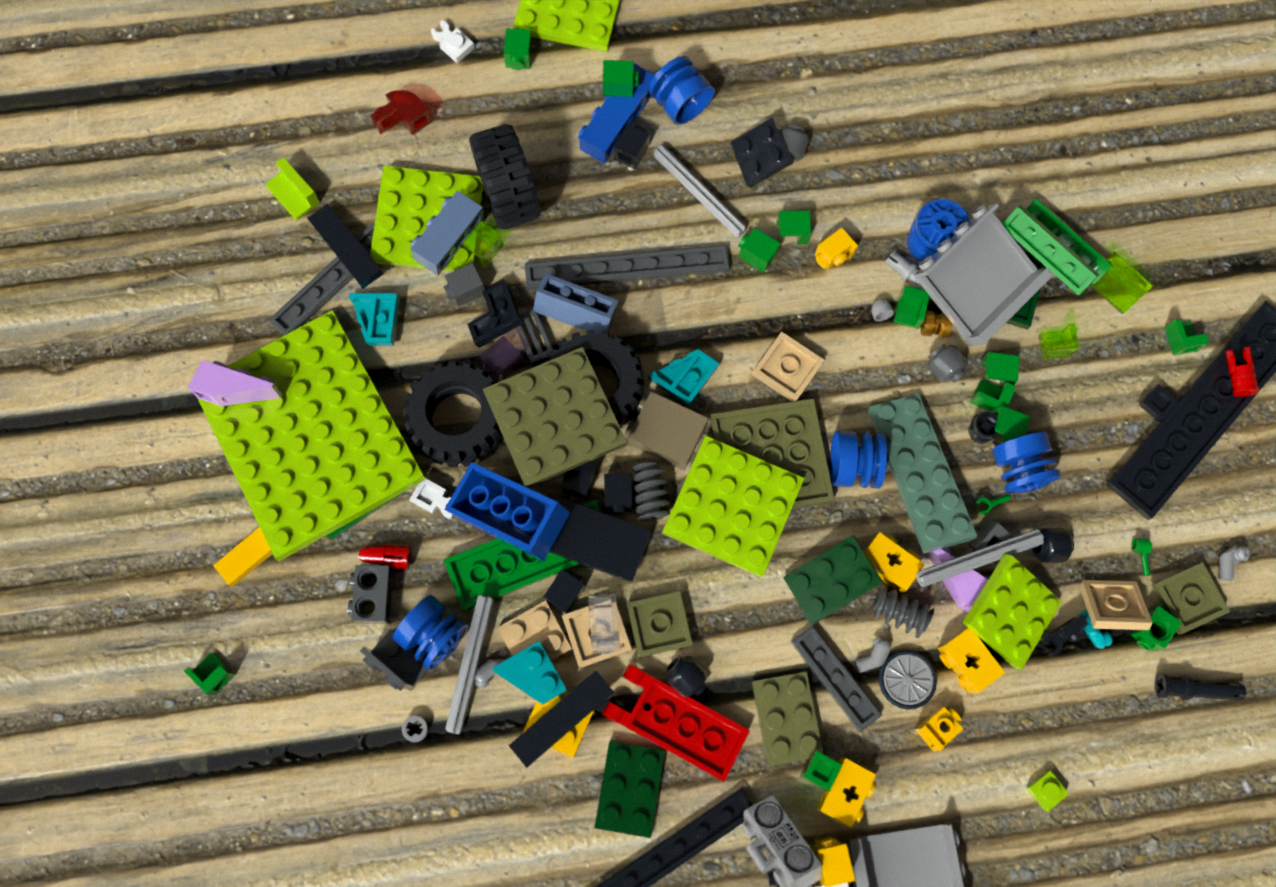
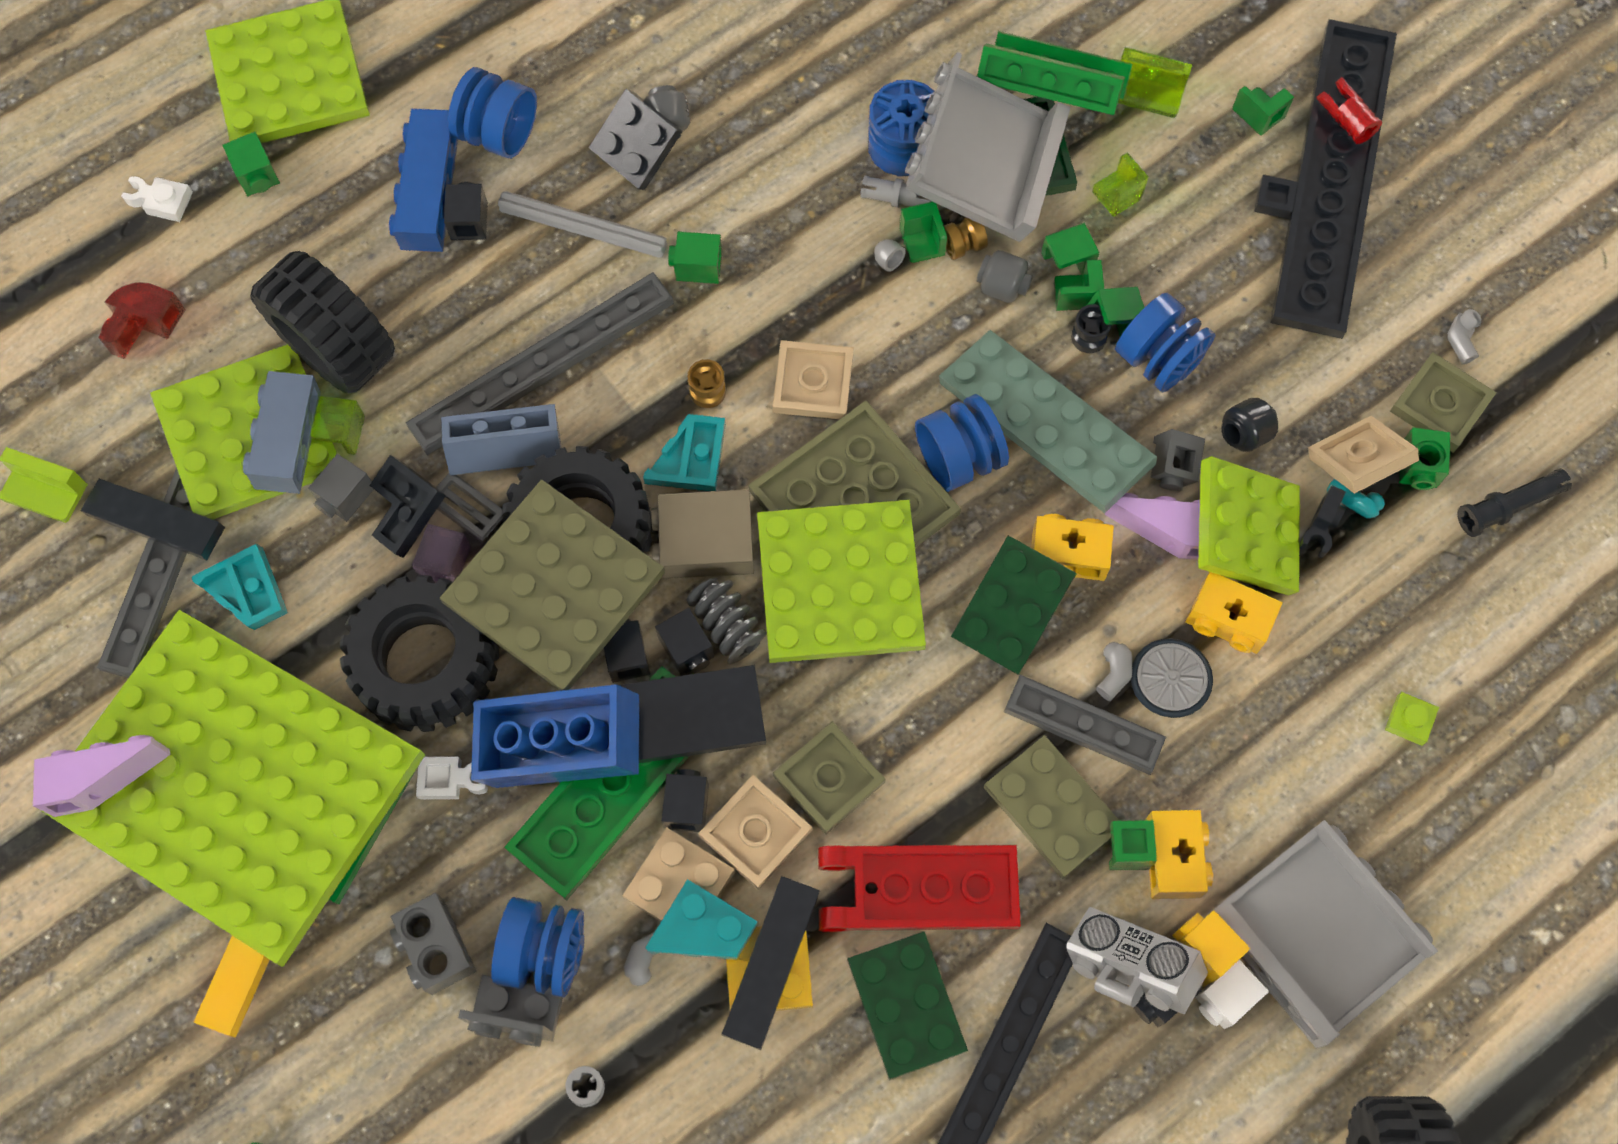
camera: 25 degrees left, 5 degrees down
red hinge [358,543,412,569] -> none
light grey axle [446,595,494,734] -> none
clear brick [588,594,621,654] -> none
green brick [602,60,638,97] -> none
black head [665,656,707,697] -> none
green panel [776,211,811,245] -> none
yellow brick [815,227,858,270] -> none
dark grey piece [871,585,935,639] -> none
yellow brick [915,707,963,751] -> none
light grey axle [916,529,1044,587] -> none
green hand [974,494,1011,515] -> none
green hand [1131,538,1152,576] -> none
none -> pearl gold wheel [687,359,726,408]

